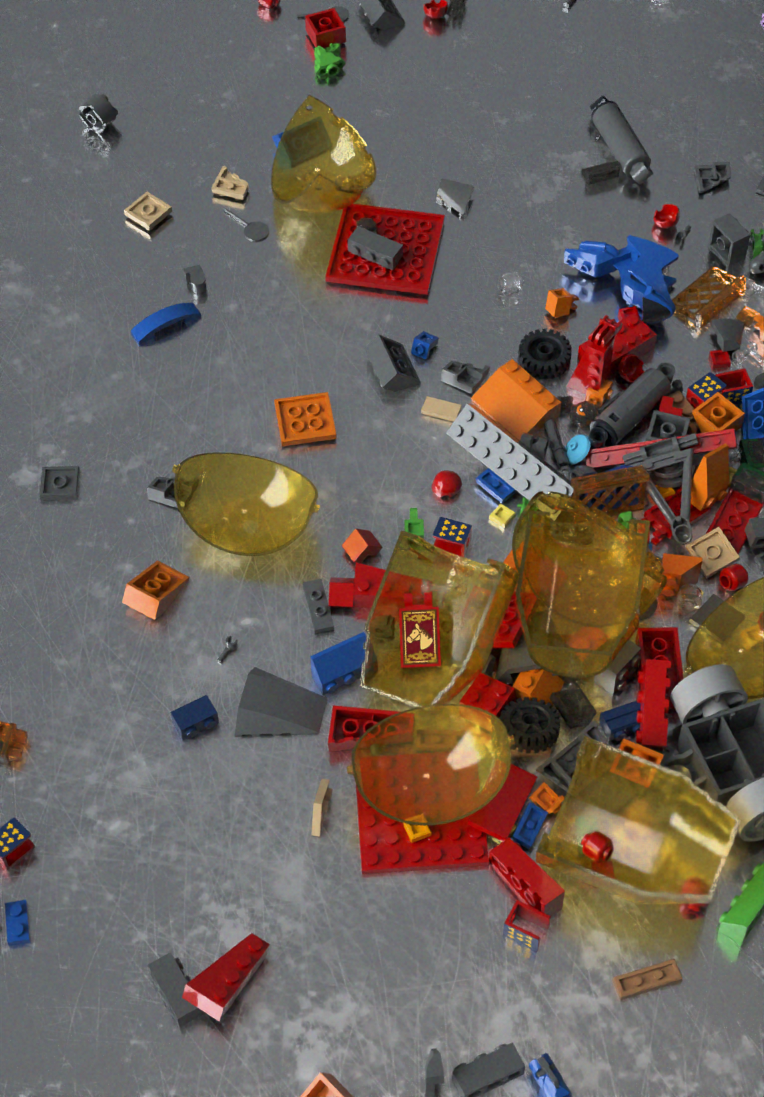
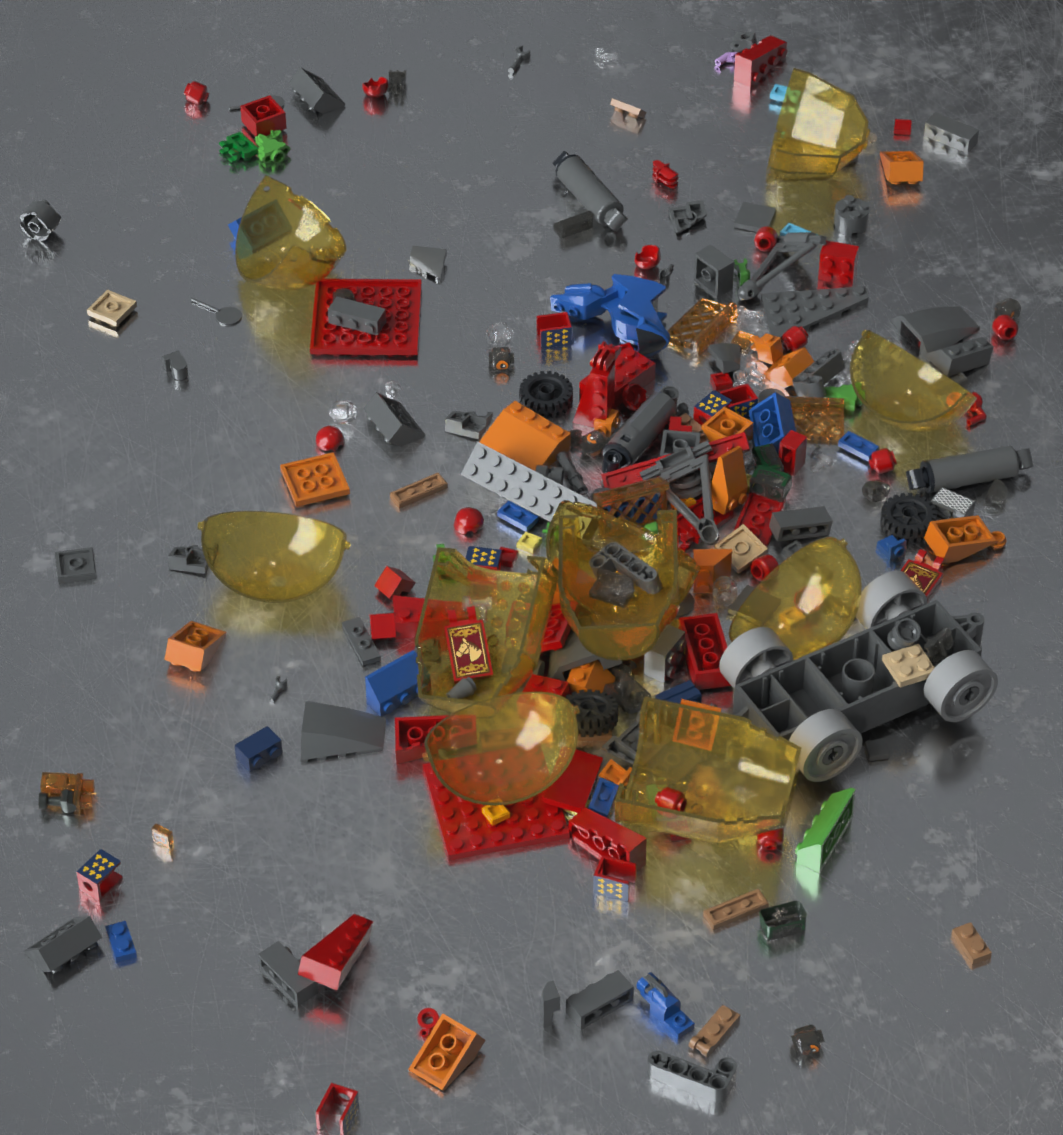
camera: 10 degrees left, 10 degrees down
blue slope [131,303,201,344] -> none
tan wing [212,166,249,200] -> none
tan wing [311,779,333,837] -> none
blue bracket [411,331,439,359] -> none
tan tile [421,396,462,422] -> none
orange brick [545,288,579,317] -> none
medium azure piece [566,434,591,464] -> none
red wedge [636,659,671,751] -> none
none -> clear orange tile [151,824,174,850]
none -> green plate [219,131,259,164]
none -> red hair [316,425,345,451]
none -> clear head [329,401,358,424]
none -> clear arm [385,380,401,397]
none -> medium nougat tile [390,473,448,509]
none -> red plate [417,1008,440,1042]
none -> dark grey cone [446,677,477,703]
none -> clear smoke head [489,347,514,370]
none -> red tile [500,547,519,568]
none -> piece [536,312,572,348]
none -> dark grey beam [589,542,663,594]
none -> clear smoke bracket [589,568,635,608]
none -> plate [610,98,647,119]
none -> red arm [652,160,679,189]
none -> clear smoke piece [759,901,807,941]

